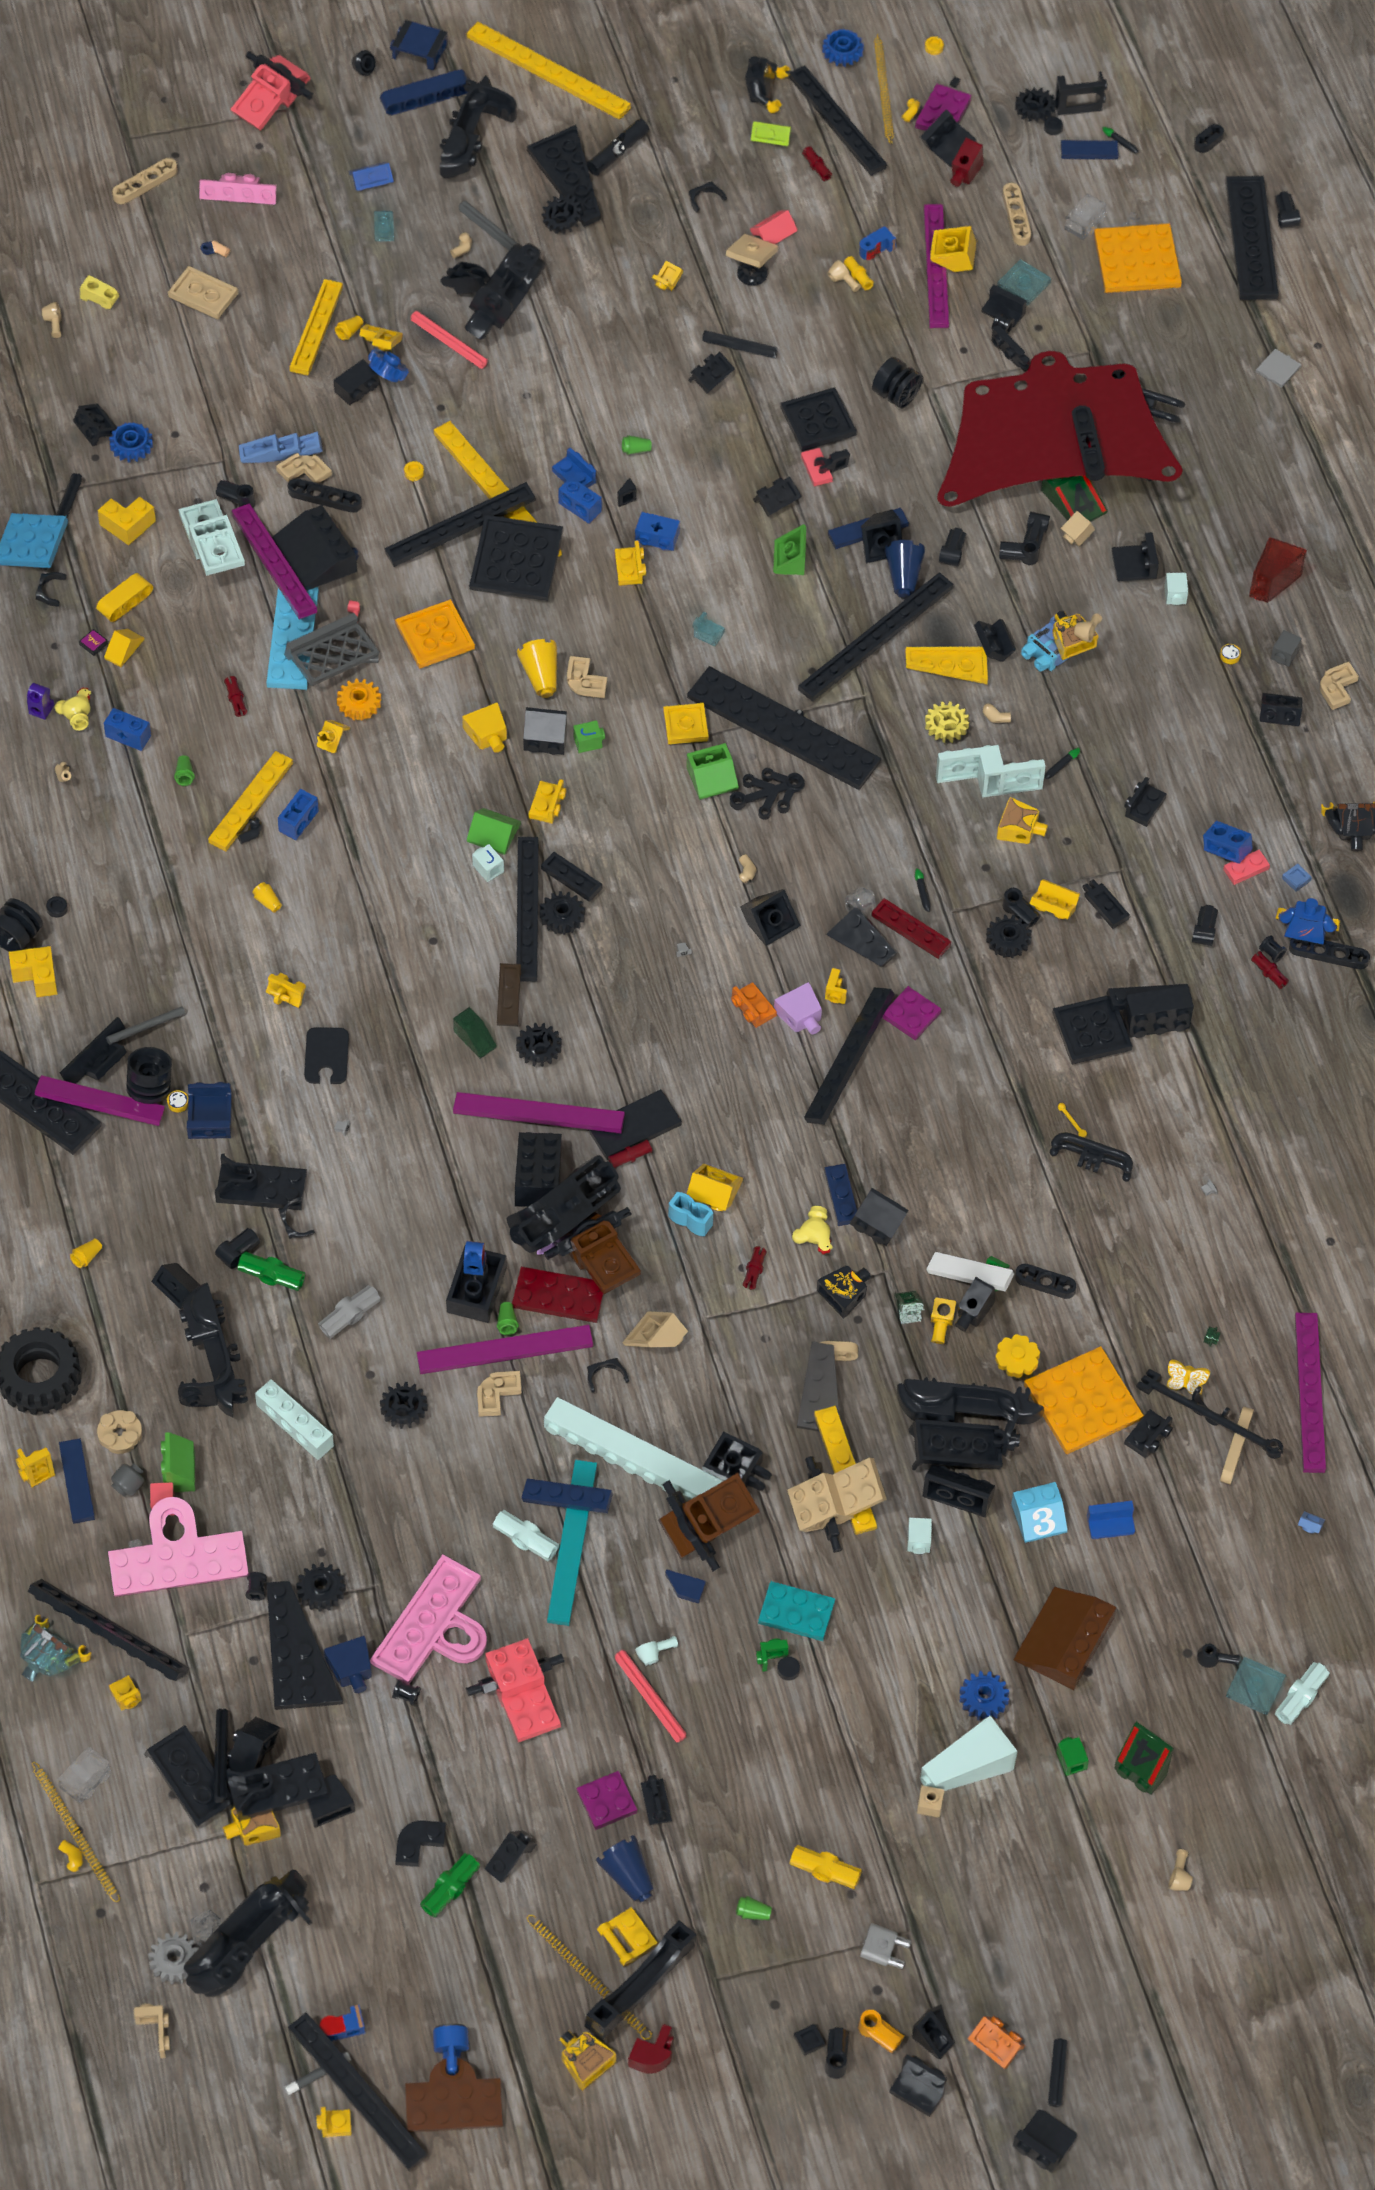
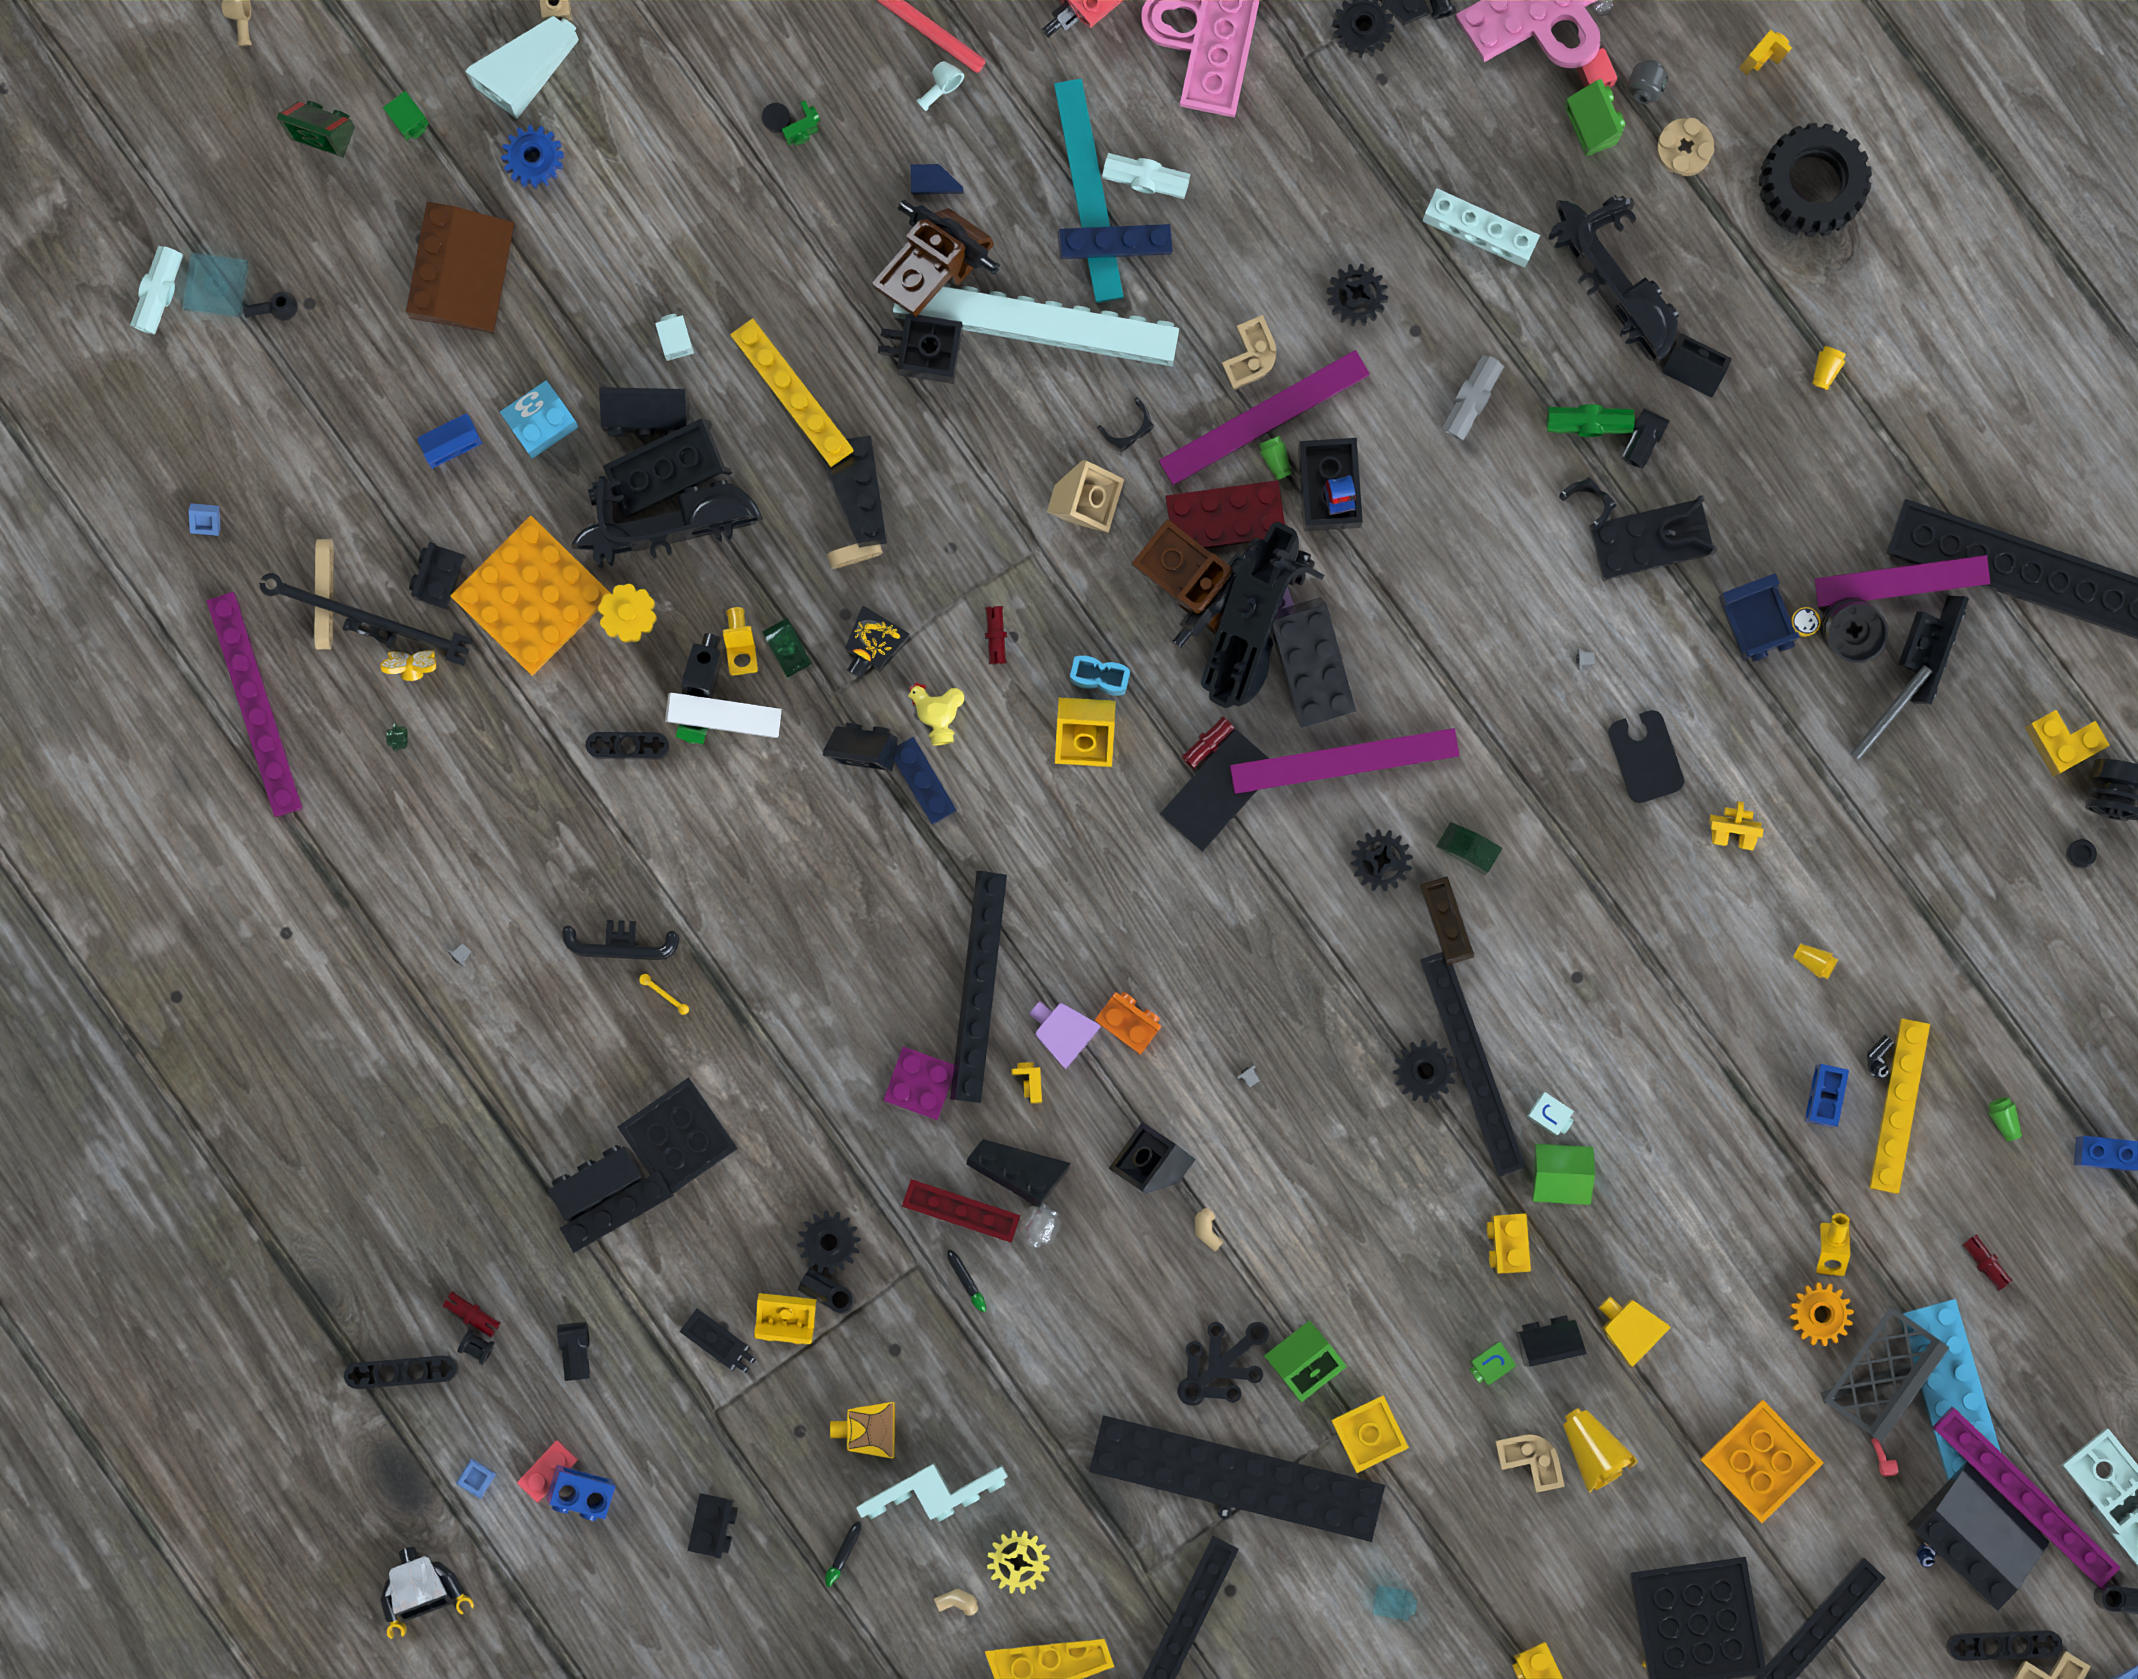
camera: 160 degrees right, 25 degrees up
dark blue tile [59,1438,95,1524] -> none
black plate [541,852,602,902] -> none
teal plate [758,1581,835,1641] -> none
tan piece [787,1456,887,1553] -> none
blue torso [1275,898,1340,944] -> none

